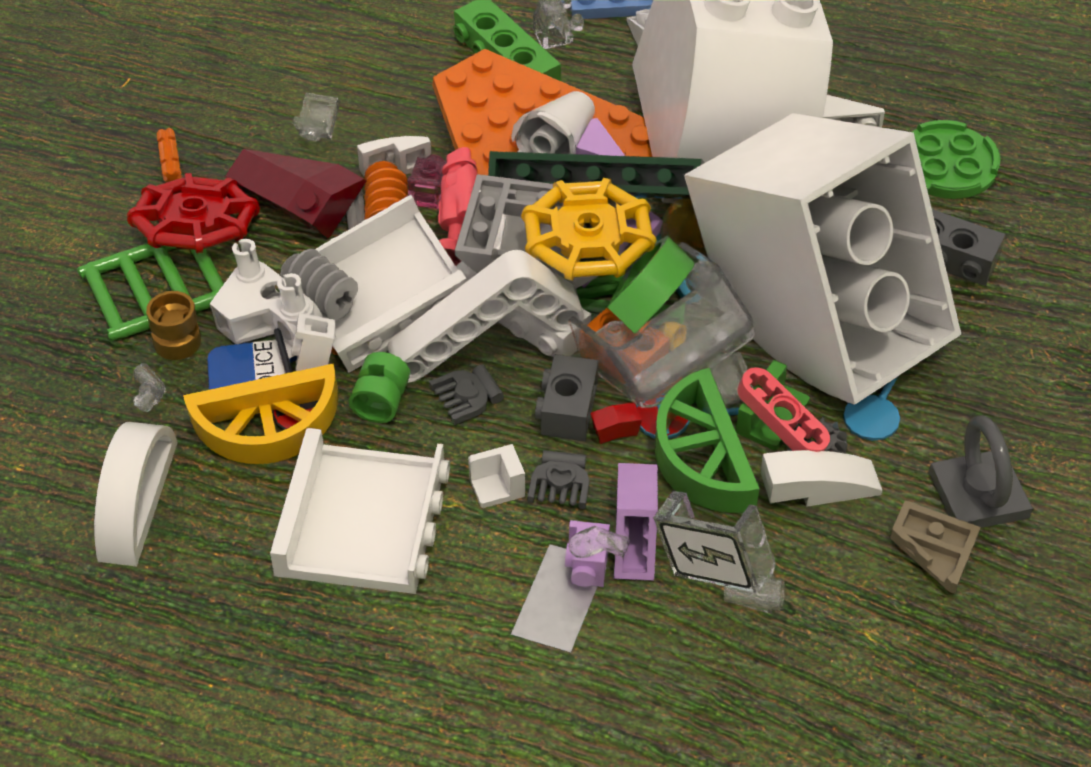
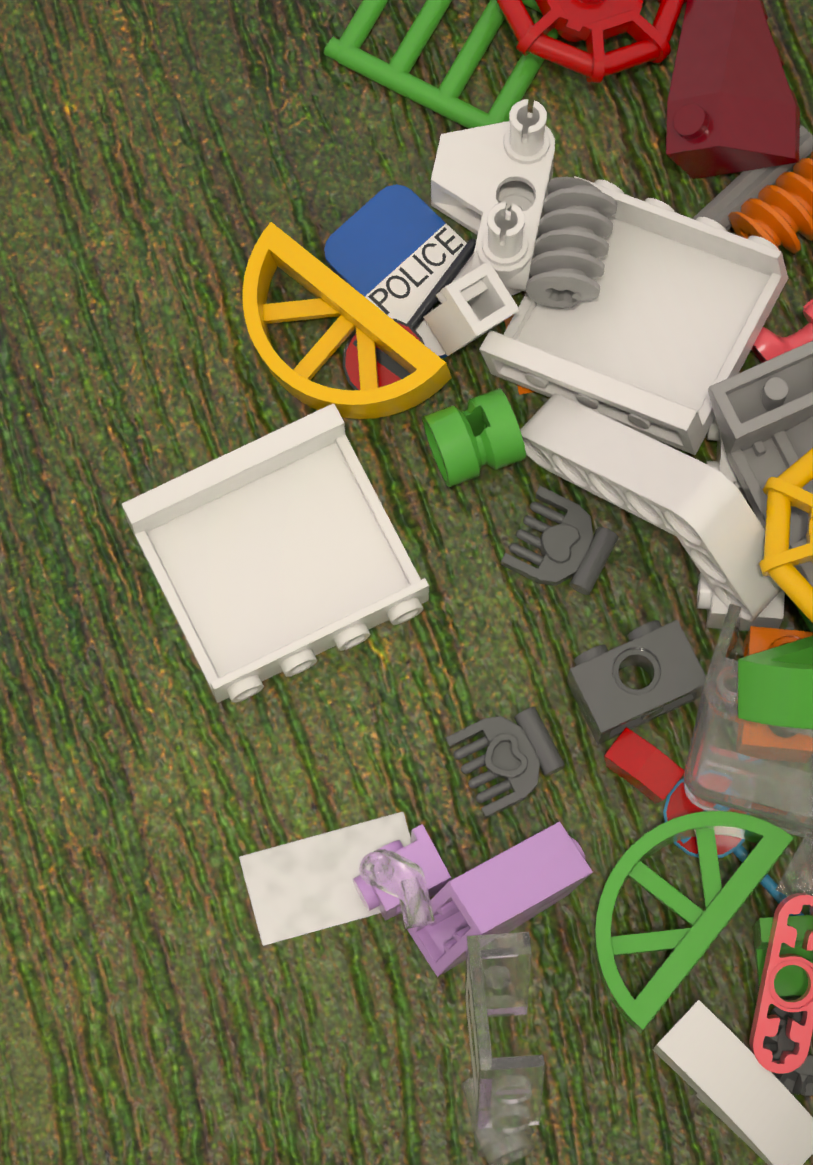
camera: 55 degrees right, 25 degrees up
white window [94,422,178,567] -> none
clear arm [133,363,166,412] -> none
pearl gold wheel [146,291,201,360] -> none
white panel [468,444,525,508] -> none

